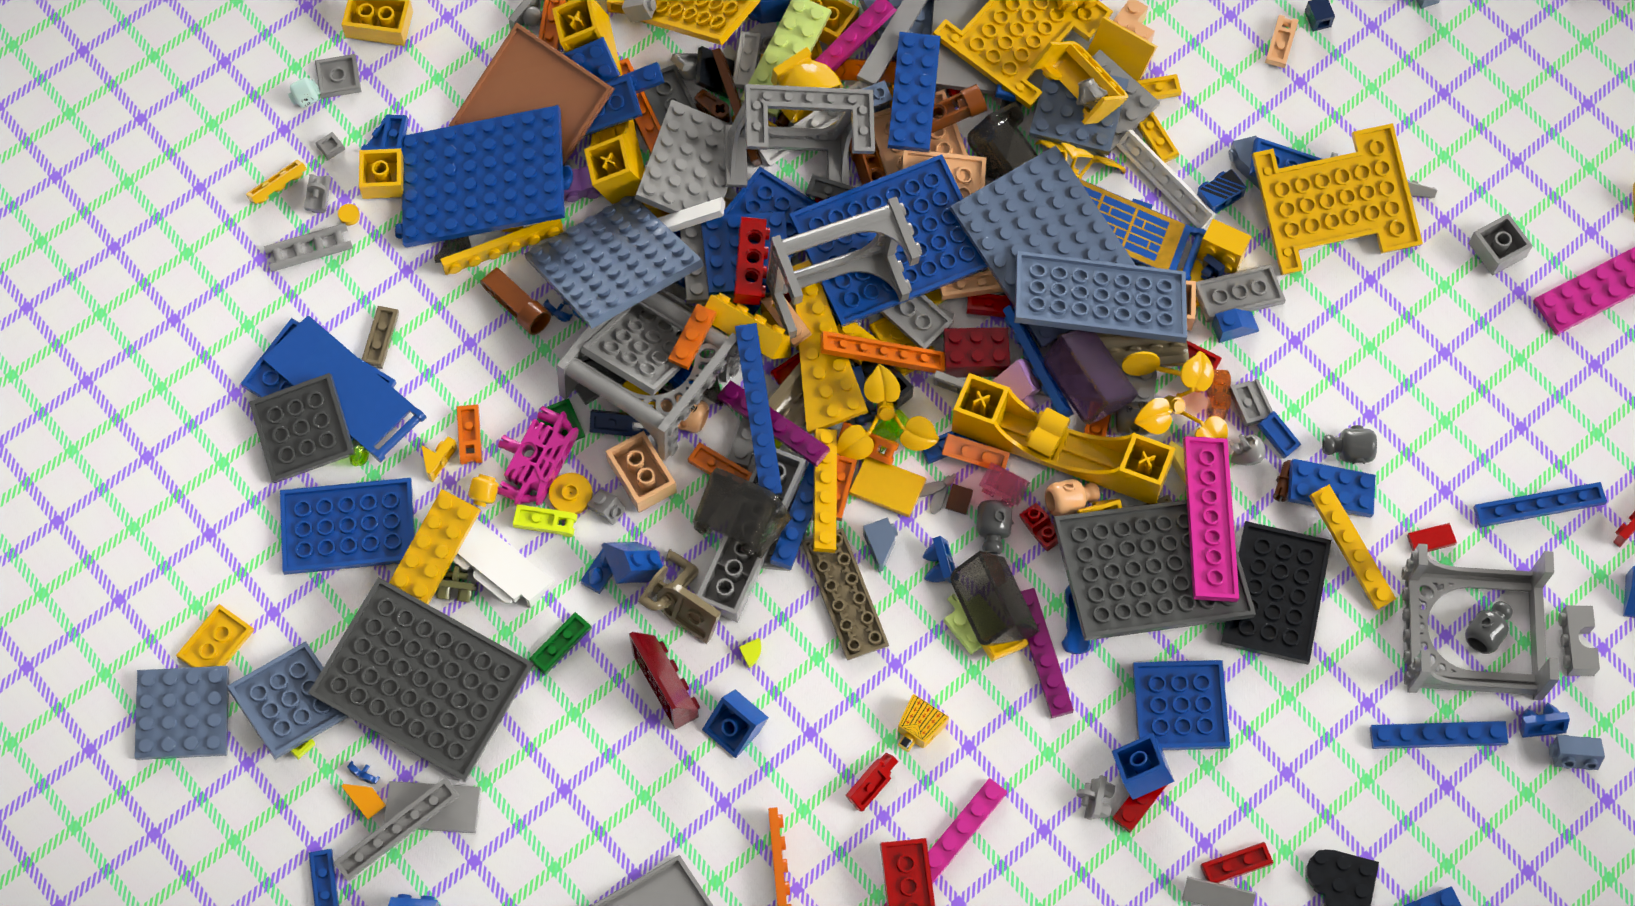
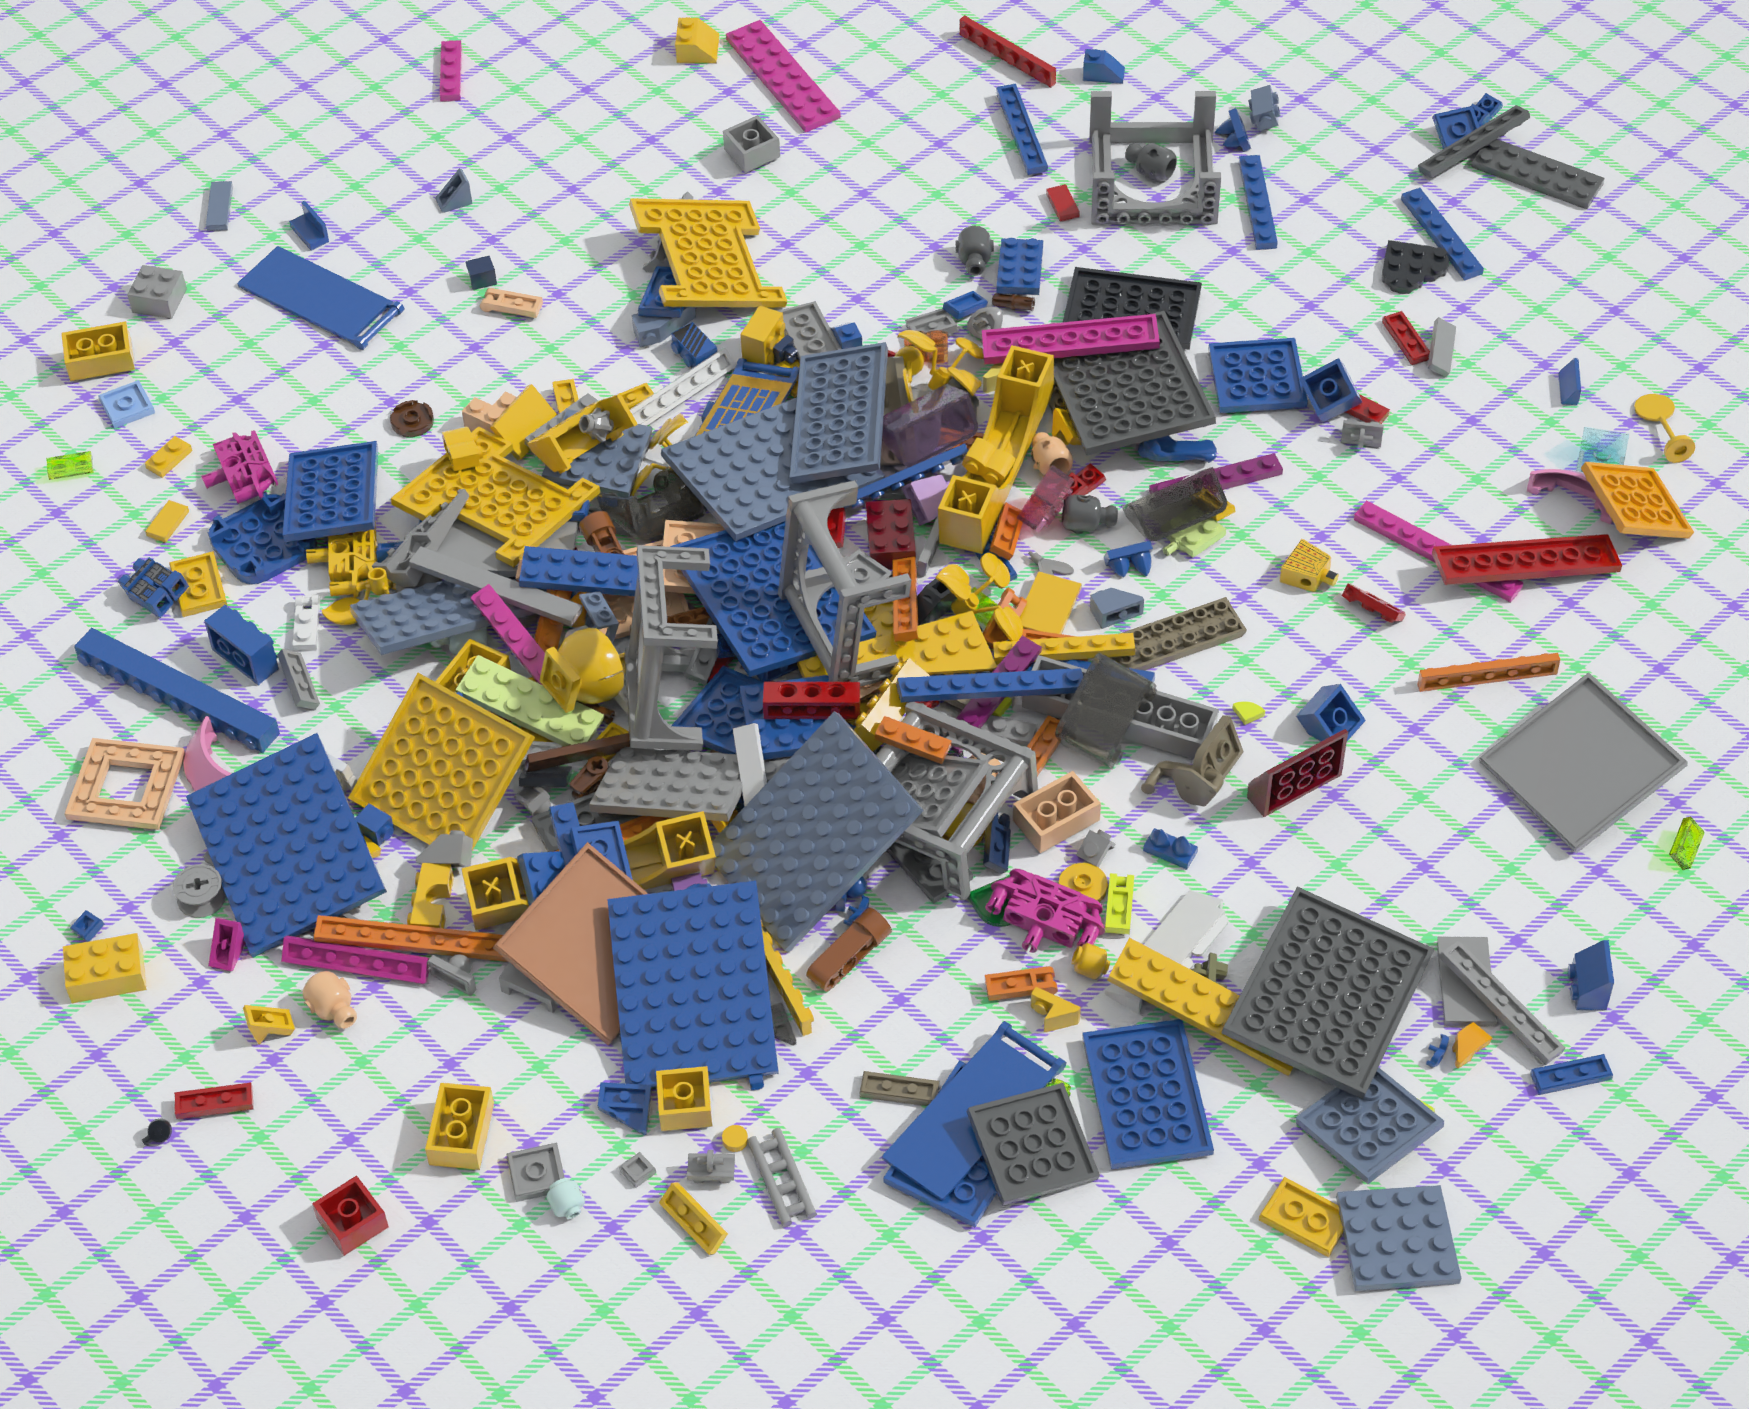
camera: 90 degrees left, 15 degrees down
green tile [529,612,592,675] -> none
blue slope [601,542,663,584] -> none
reddish brown slope [945,484,973,515] -> none
yellow plate [1309,484,1396,611] -> none
light grey arch [1558,605,1600,676] -> none

